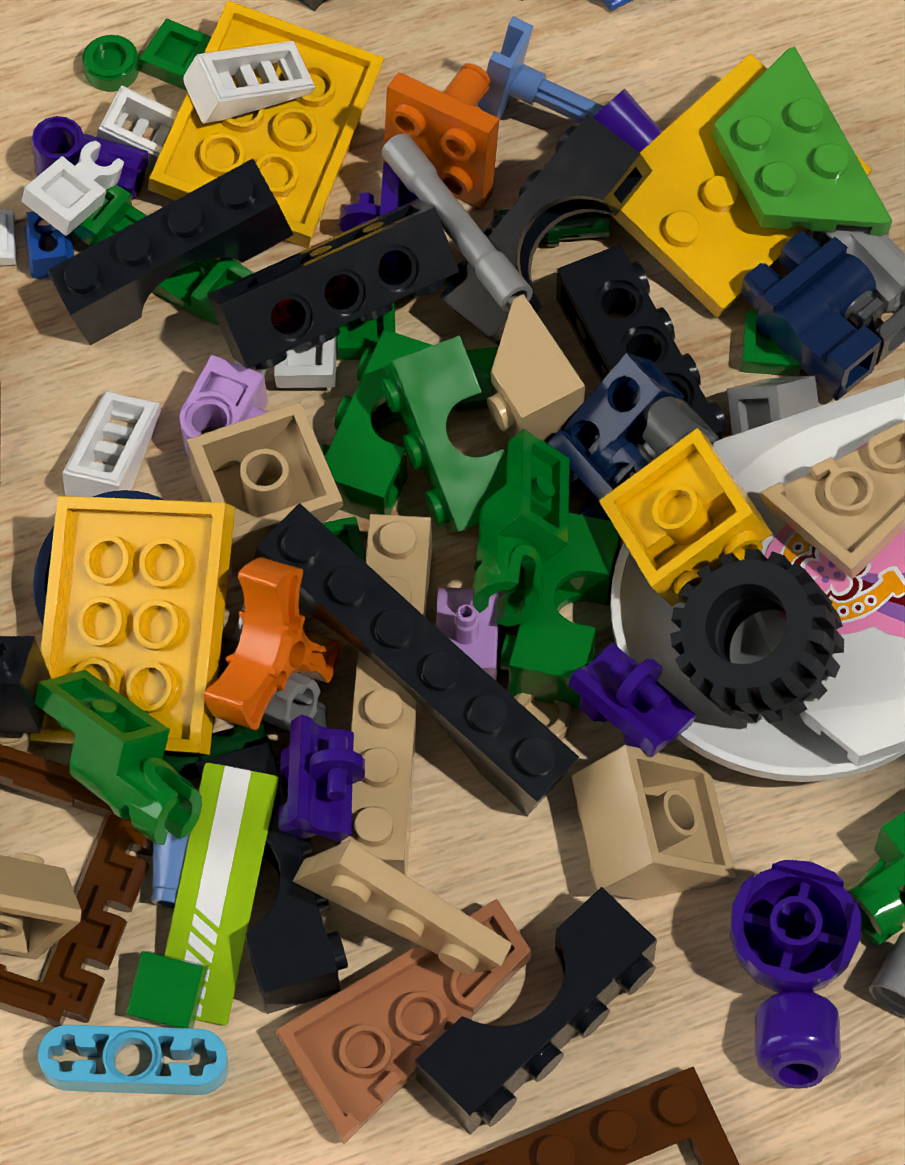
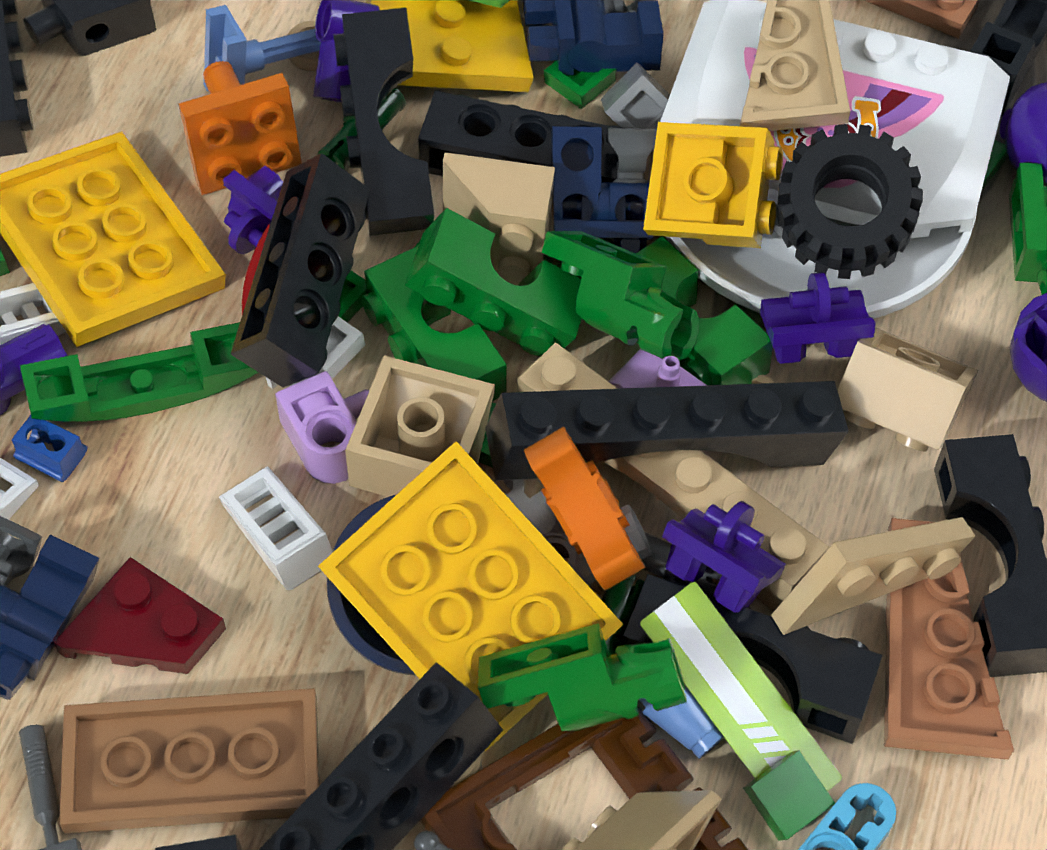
camera: 55 degrees left, 5 degrees down
white plate [22,141,124,236] -> none
black arch [47,159,294,346] -> none
white slope [184,41,315,123] -> none
light grey piece [382,133,533,313] -> none

